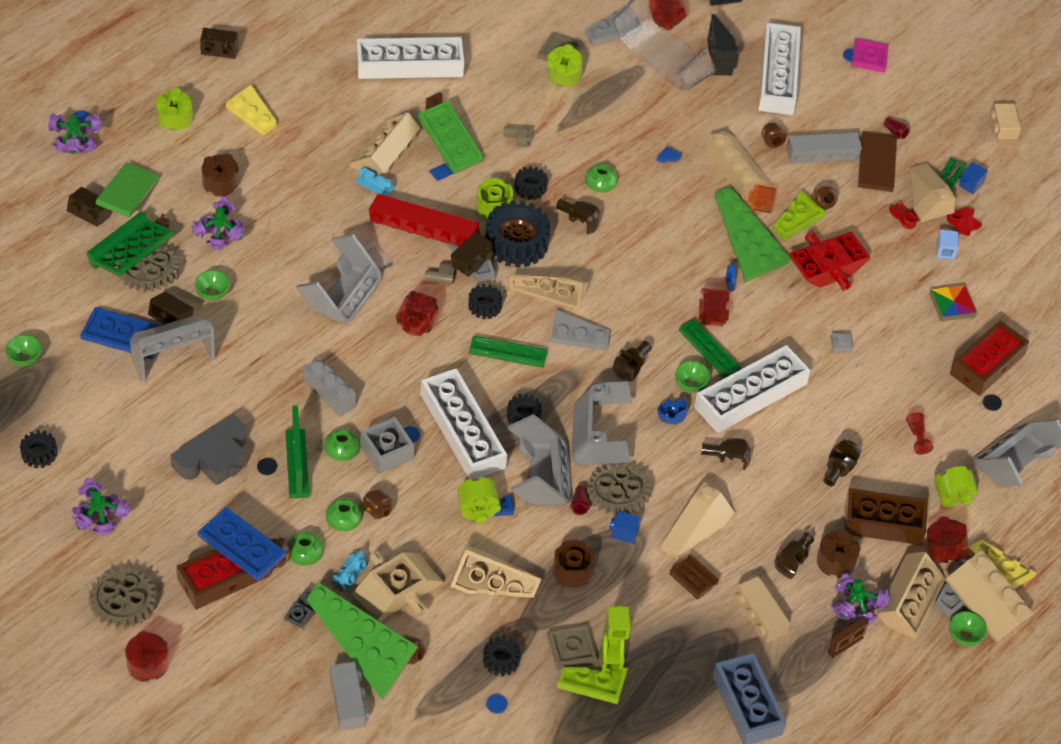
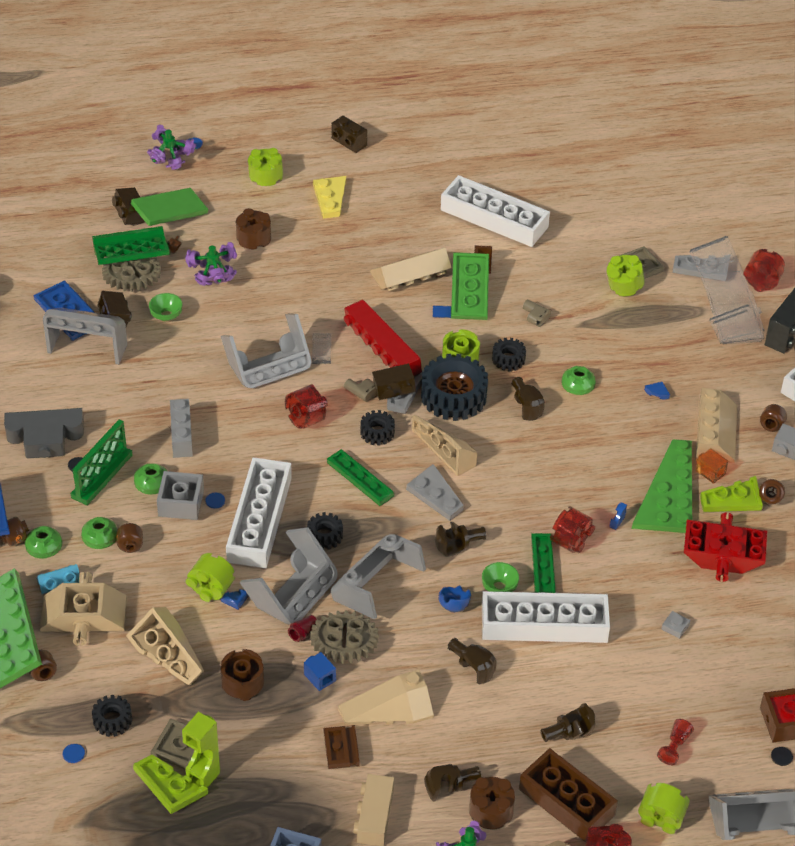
camera: 40 degrees right, 5 degrees down
medium azure hinge [355,168,396,196] -> none

